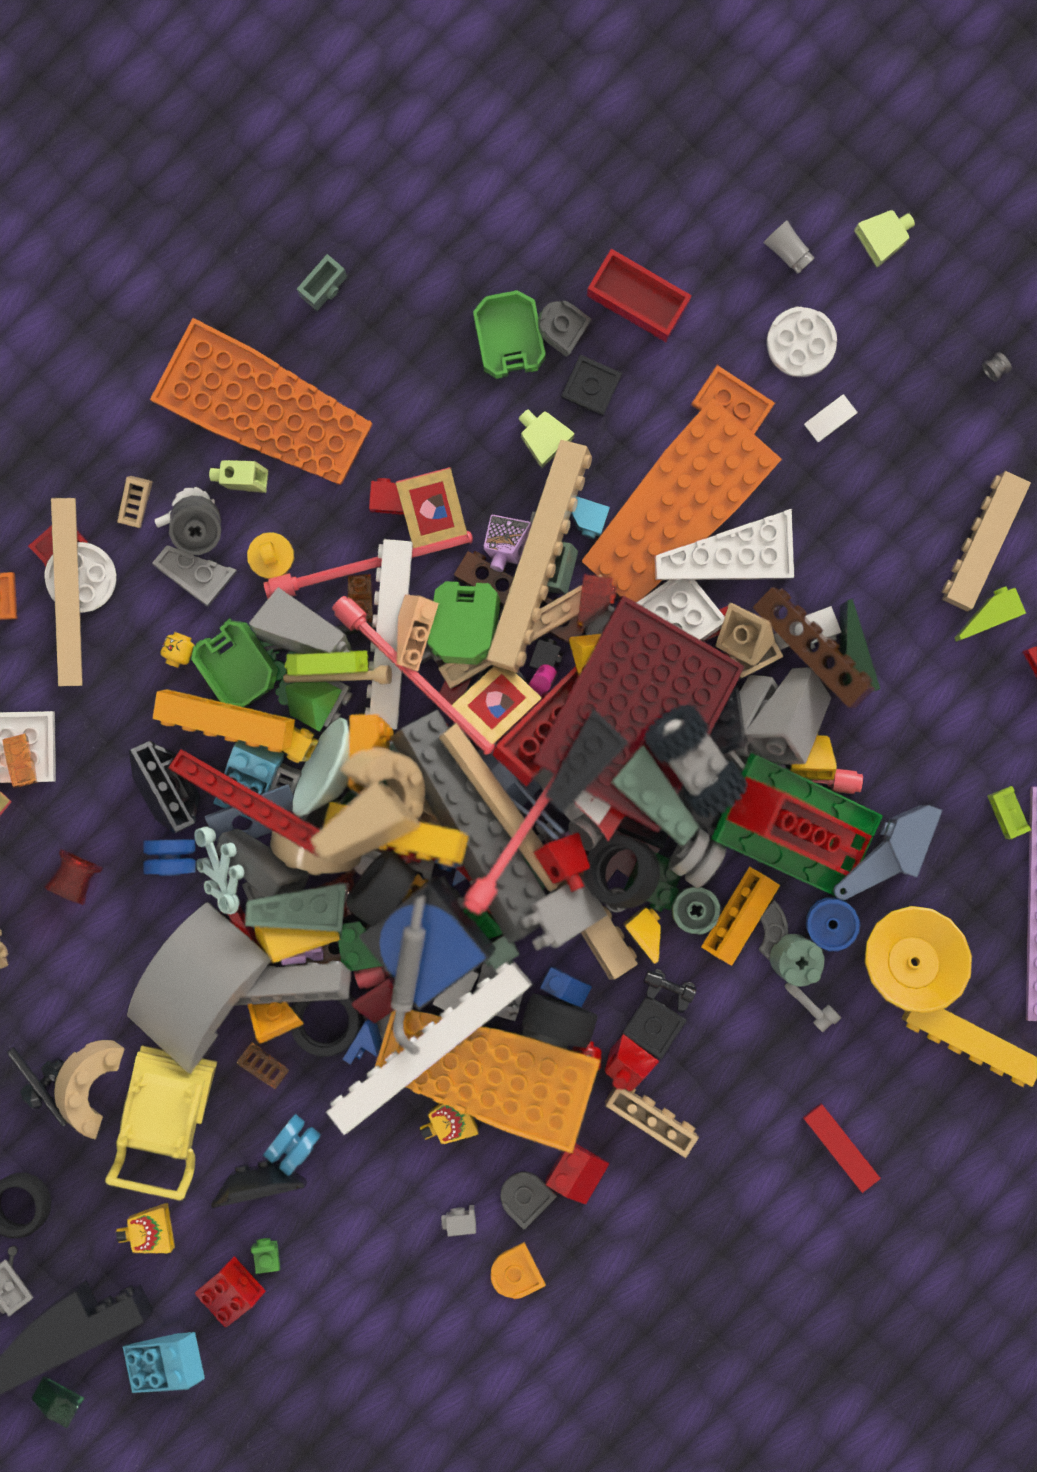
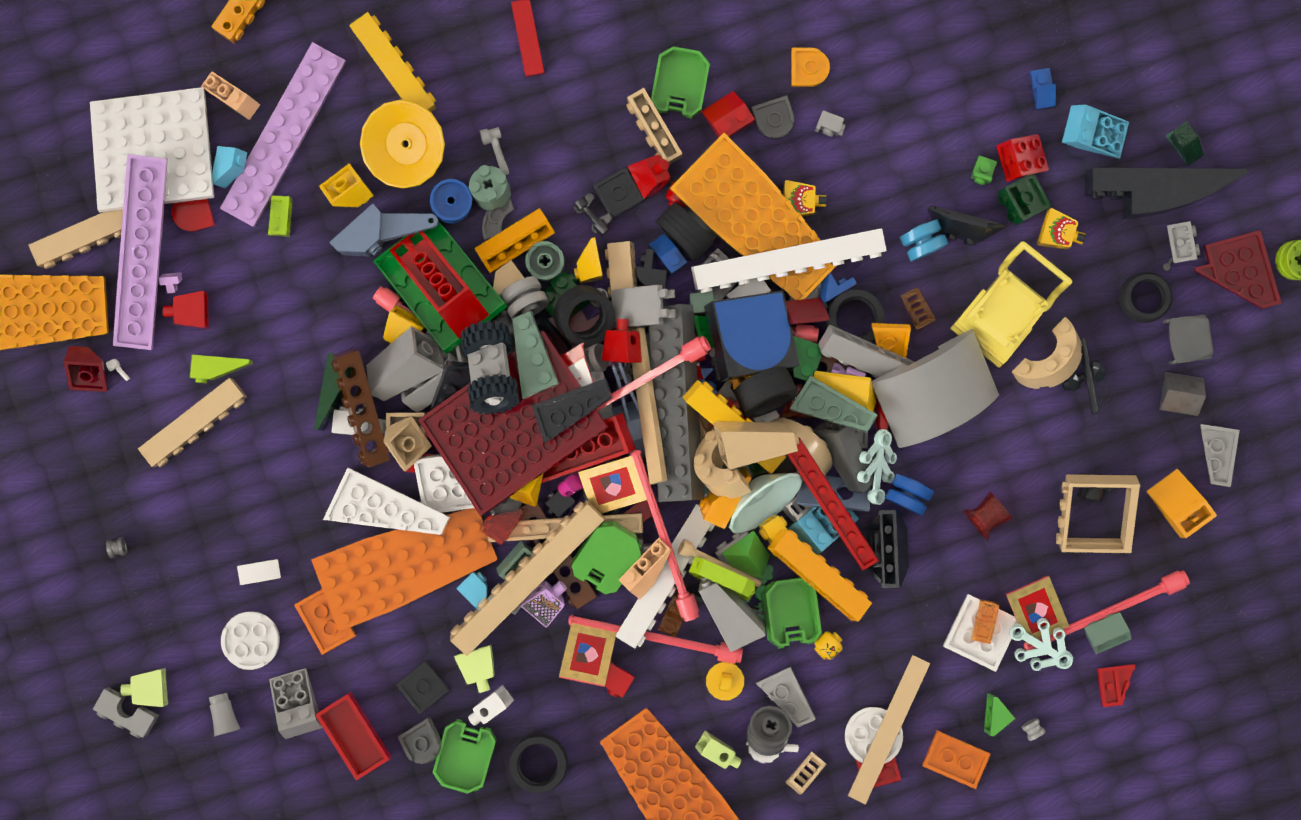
camera: 155 degrees left, 0 degrees up
light grey piece [391,896,425,1056] -> none
none -> light grey arch [93,687,159,738]
none -> light grey slope [269,668,322,739]
none -> yellow slope [319,164,373,207]
none -> white torso [468,685,514,726]
none -> tan slope [493,260,524,296]
none -> black tyre [509,733,568,793]
none -> black brick [636,249,667,289]
none -> bright green piece [651,46,710,119]
none -> dark green plate [998,174,1052,225]
none -> blue slope [1029,68,1056,110]

